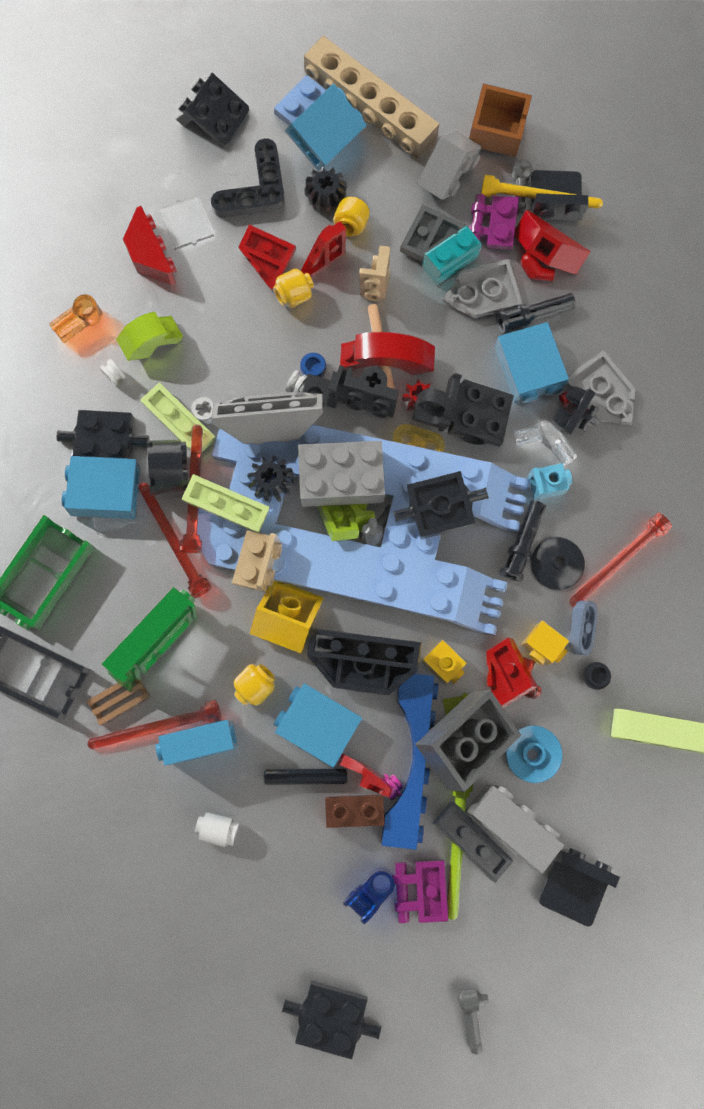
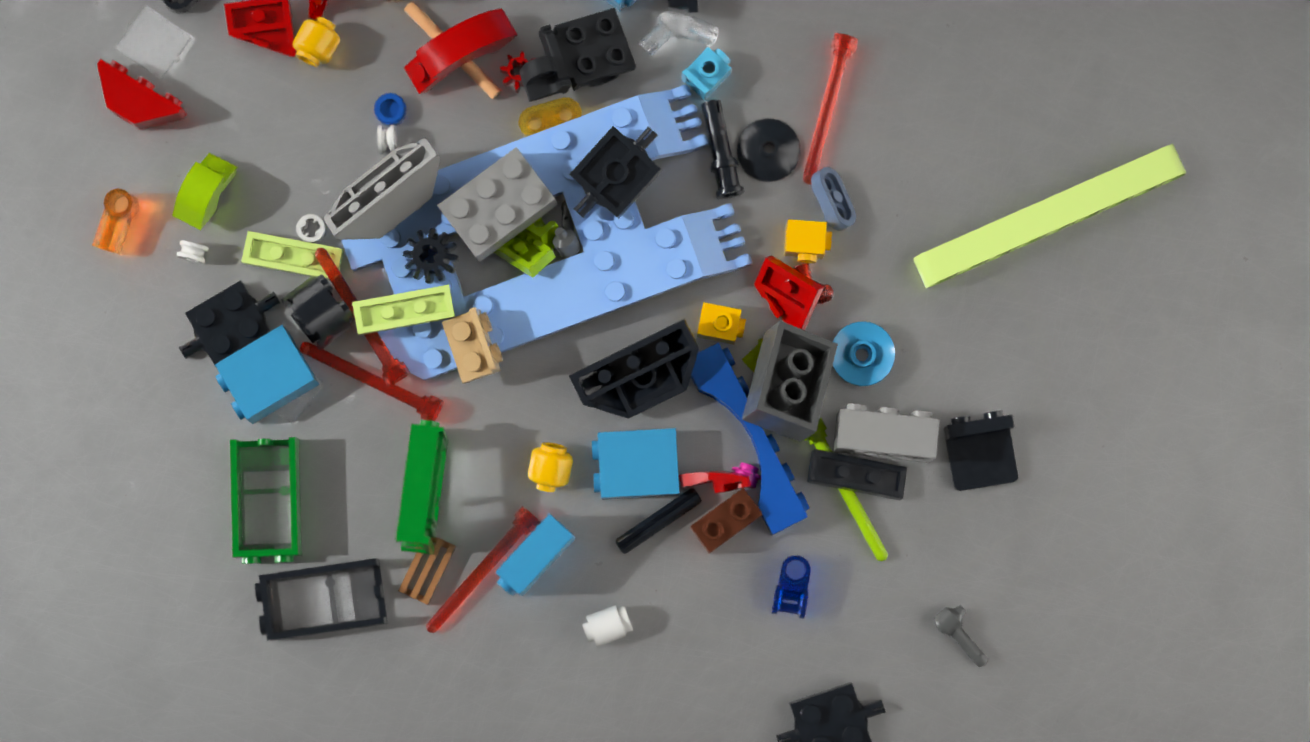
camera: 25 degrees left, 5 degrees up
yellow slope [249,580,324,653] -> none
black plate [303,365,399,418] -> none
magenta plate [393,860,448,923] -> none
black plate [583,662,611,690] -> none

